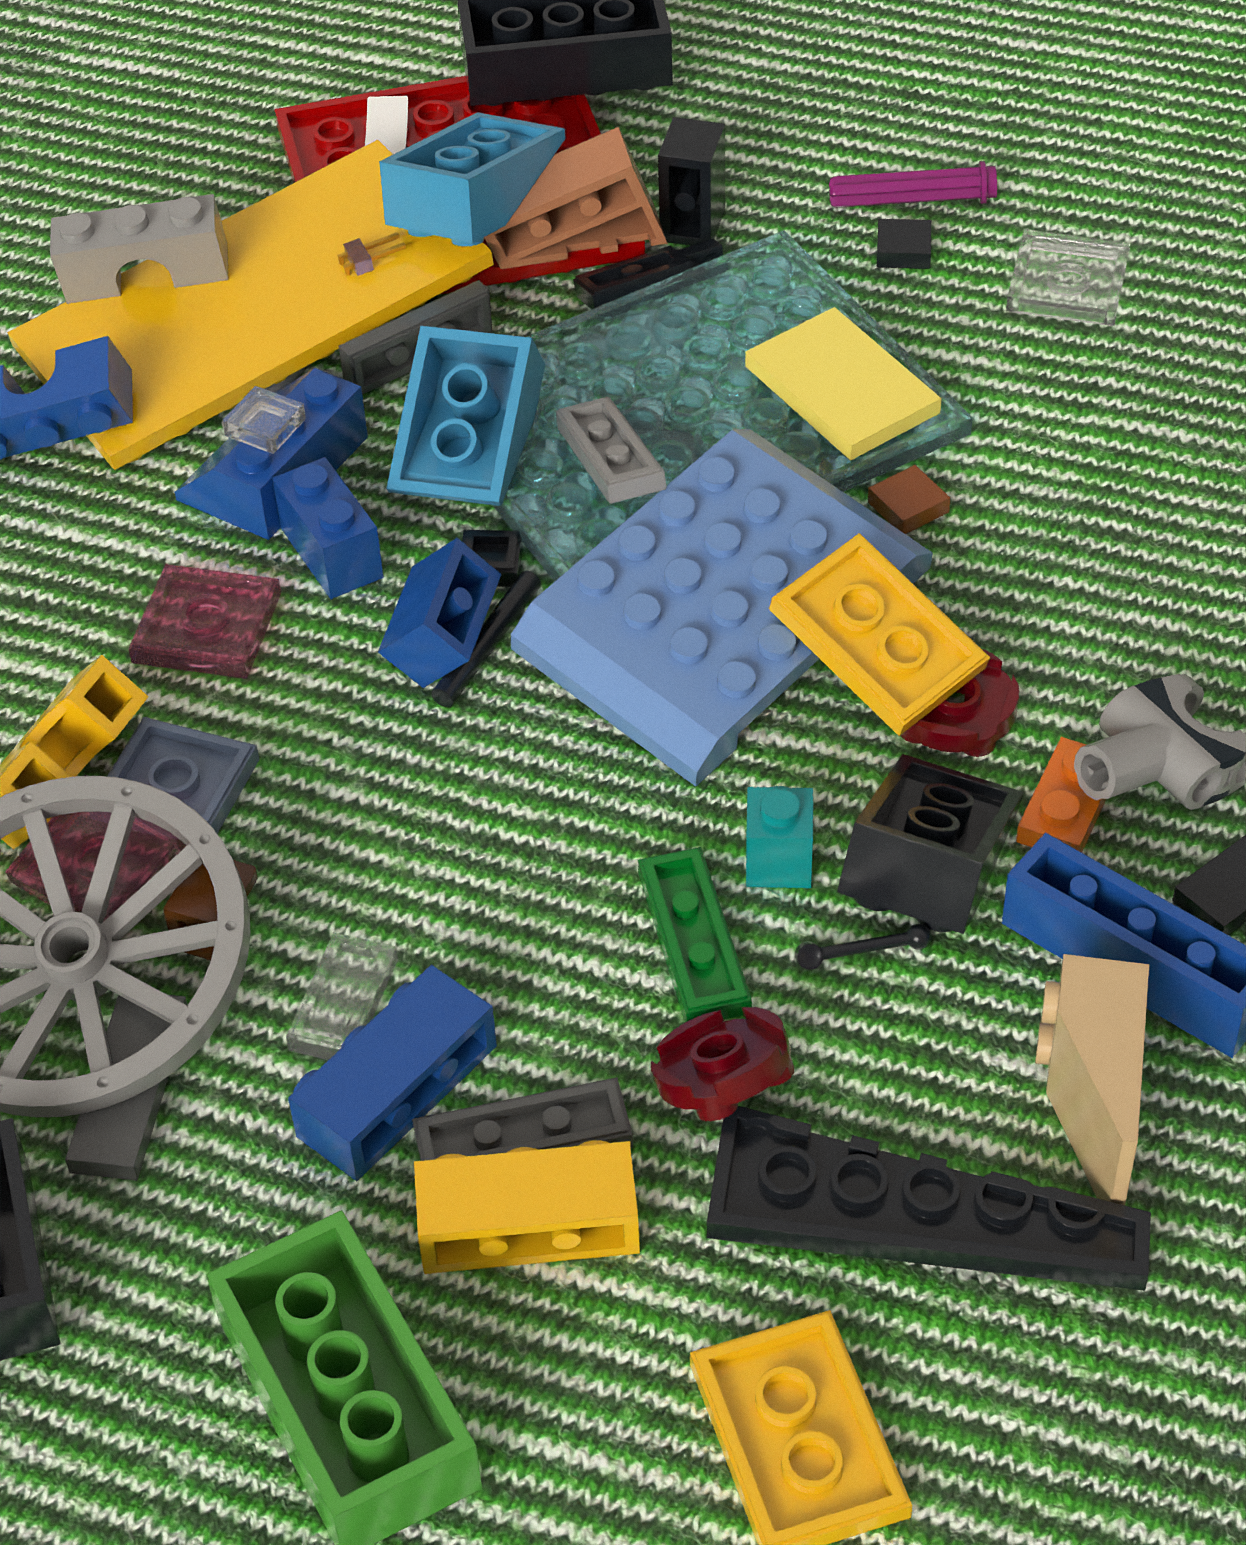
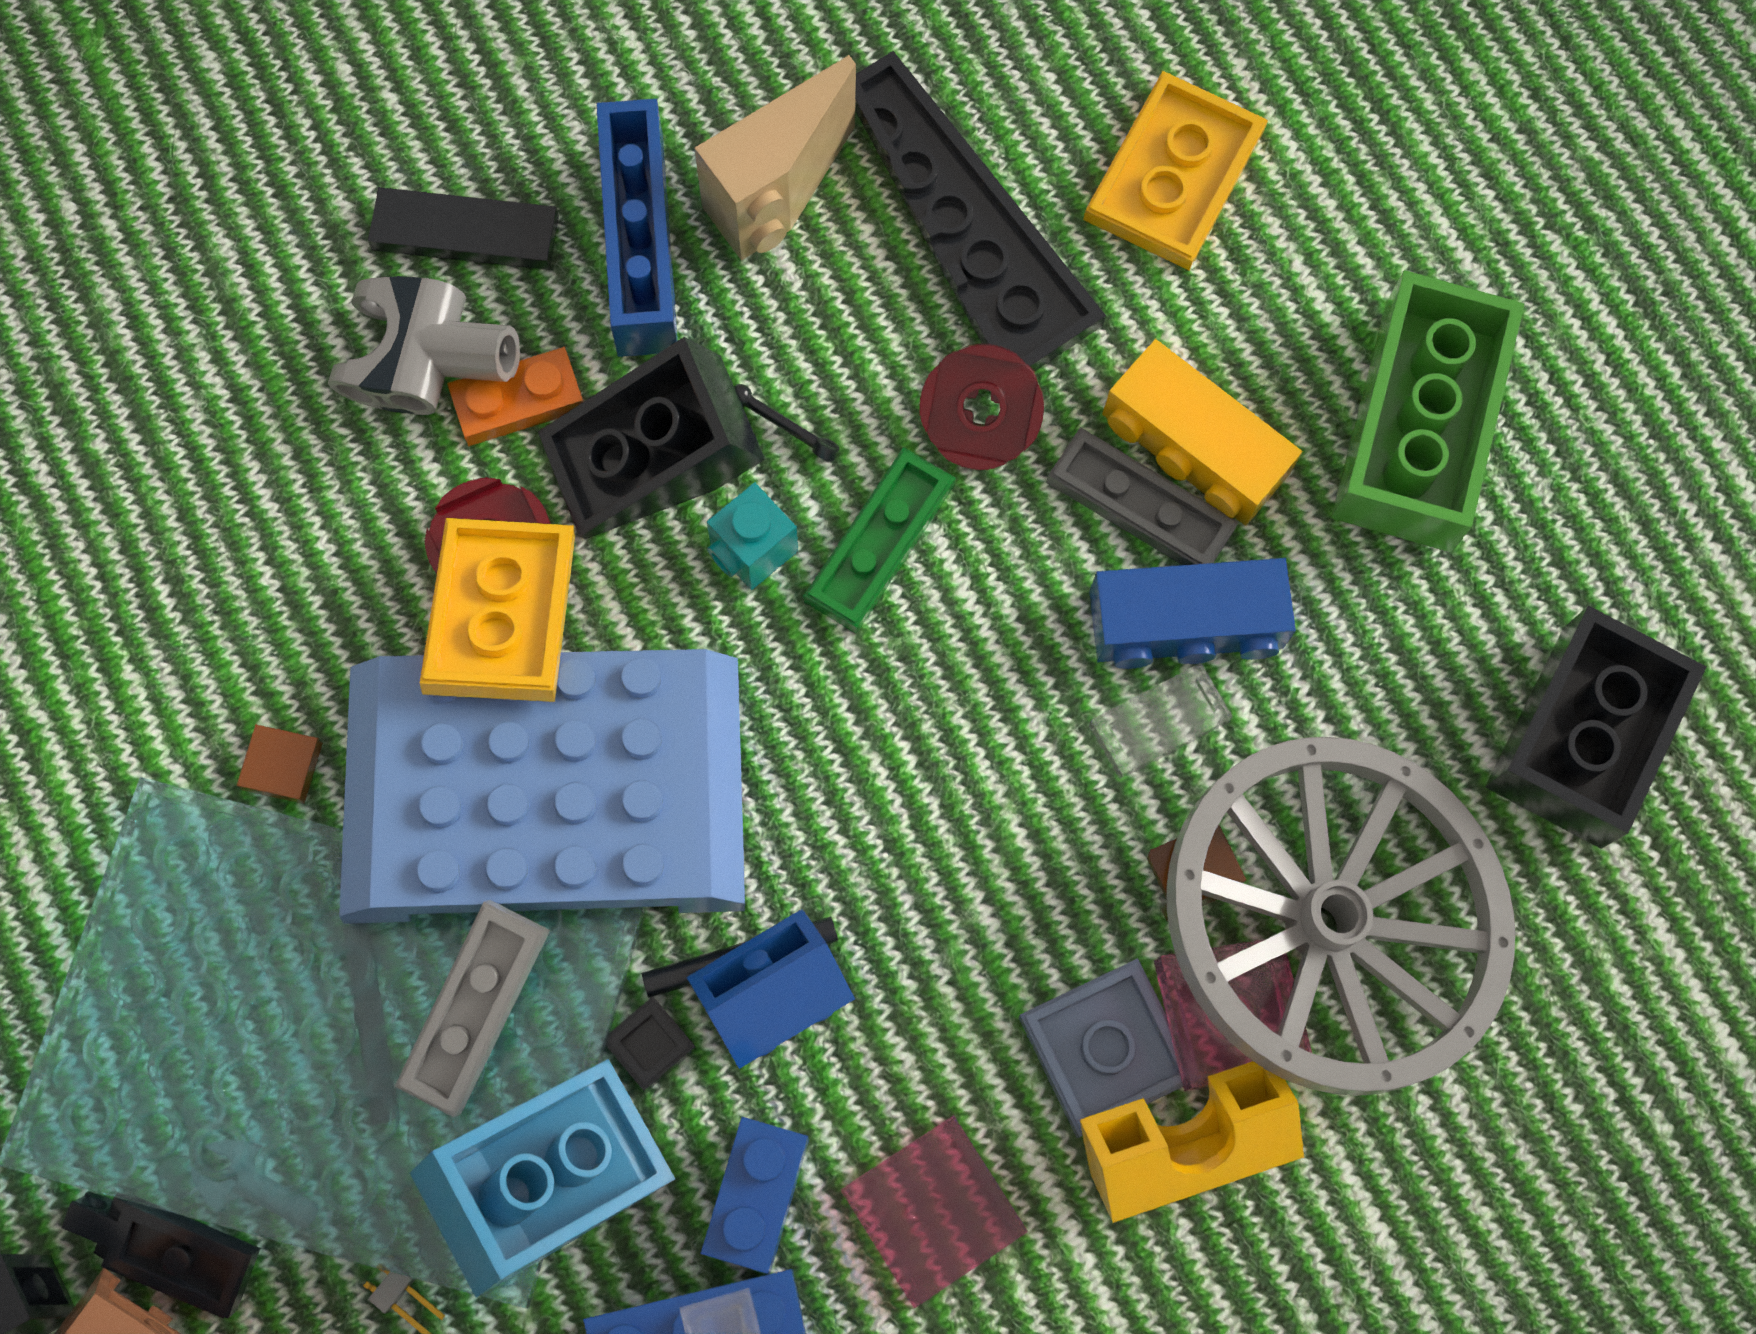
camera: 140 degrees left, 25 degrees up
dark grey tile [65,995,187,1181] -> none
light yellow tile [745,307,942,461] -> none

